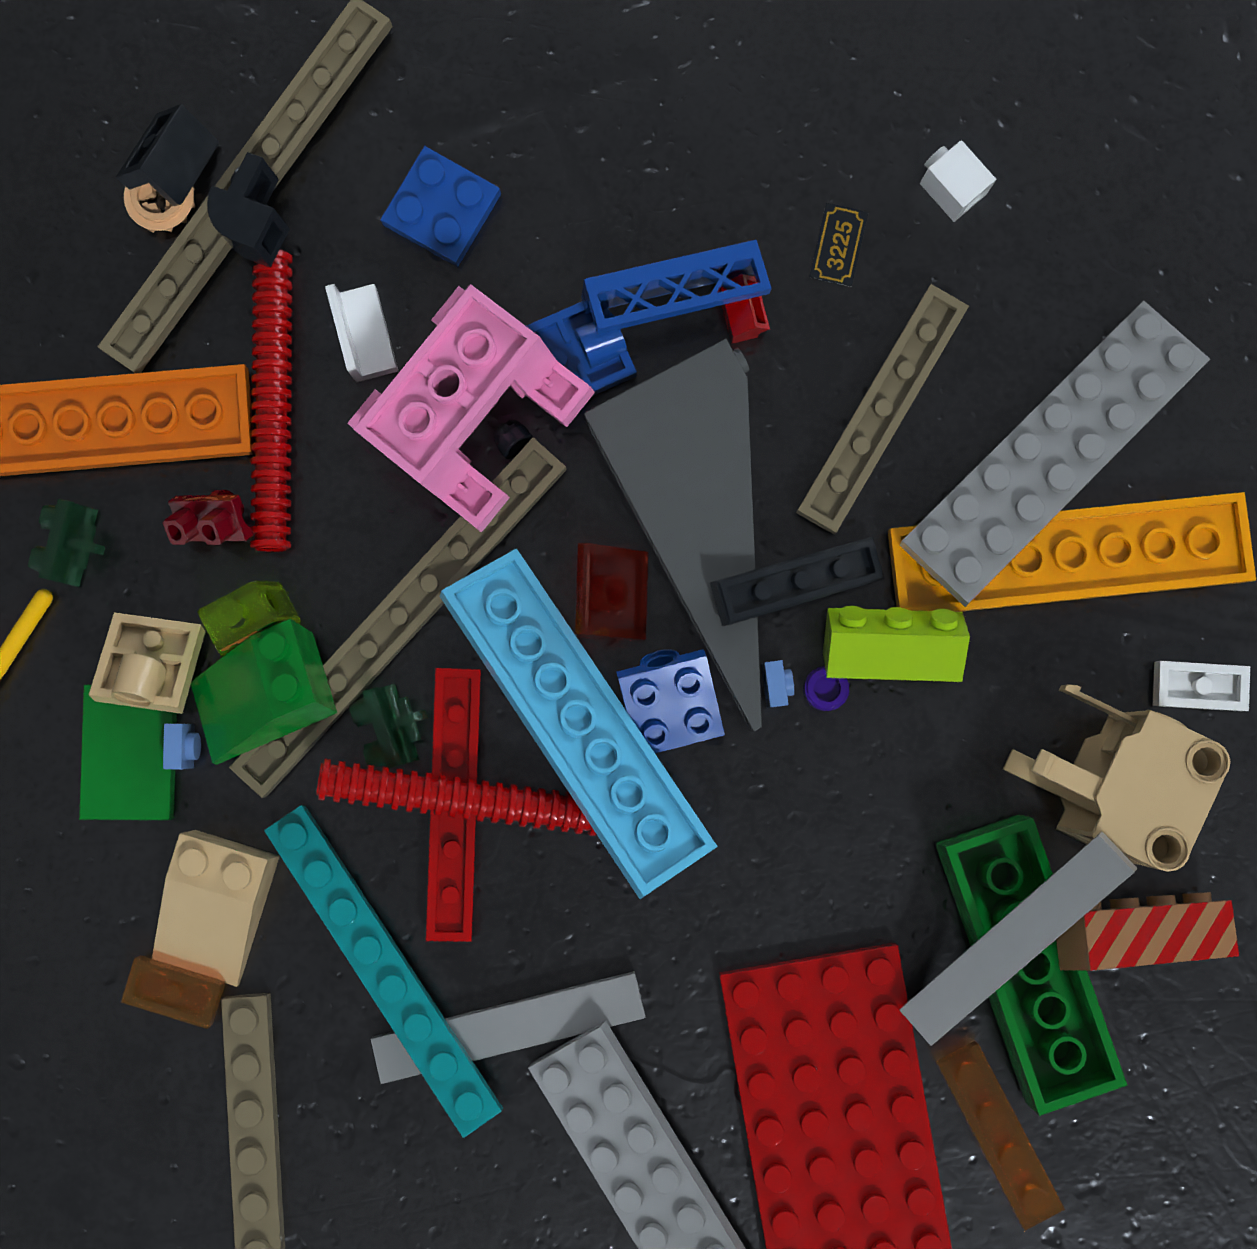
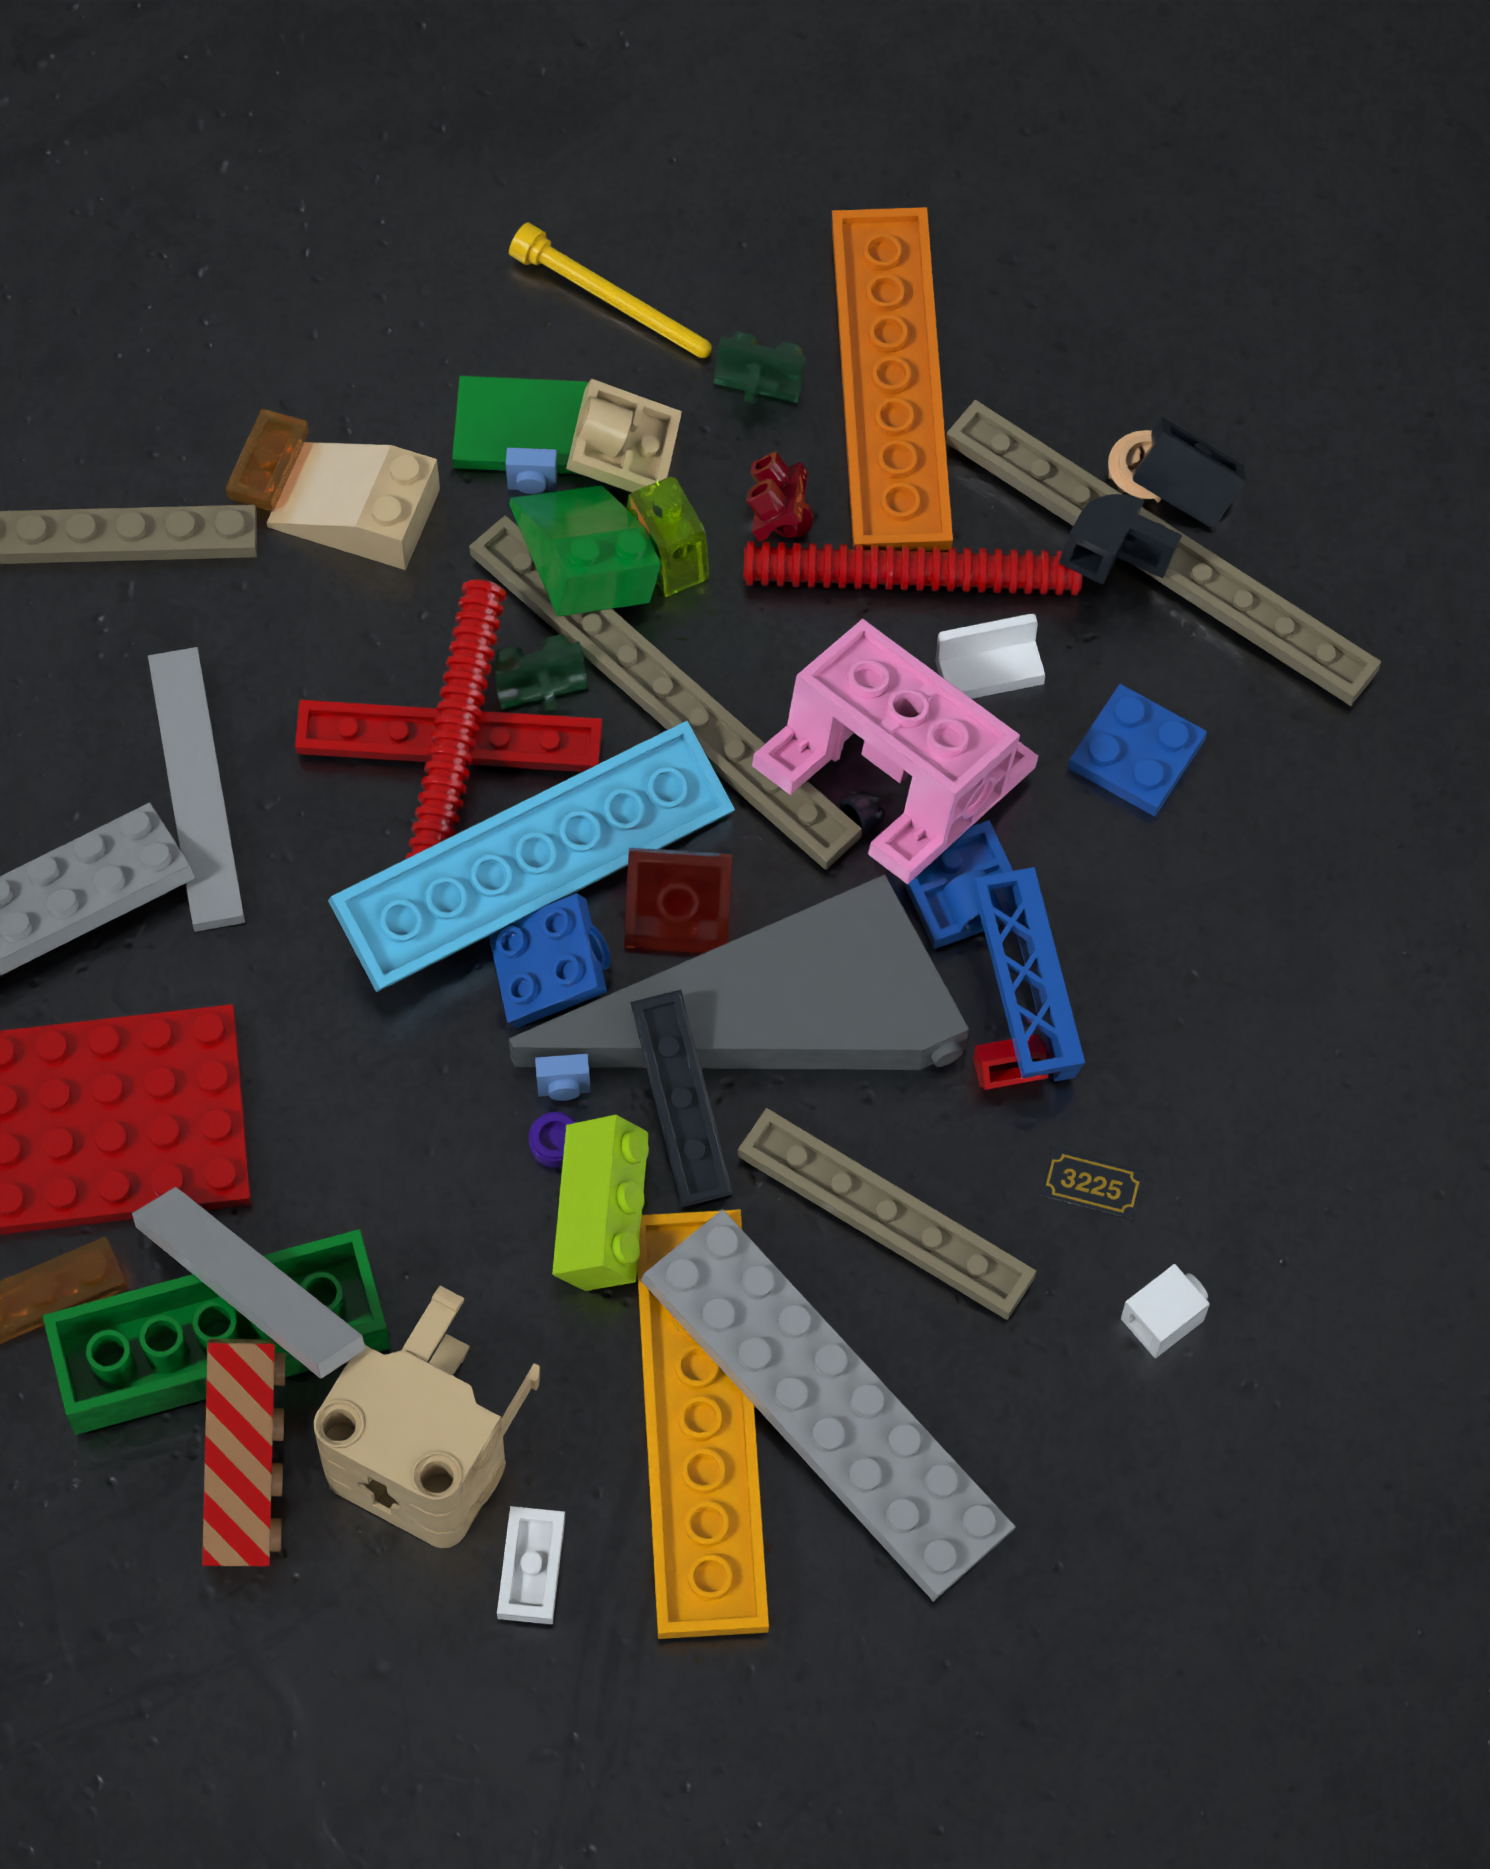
camera: 90 degrees right, 20 degrees down
teal plate [264,805,503,1138] -> none

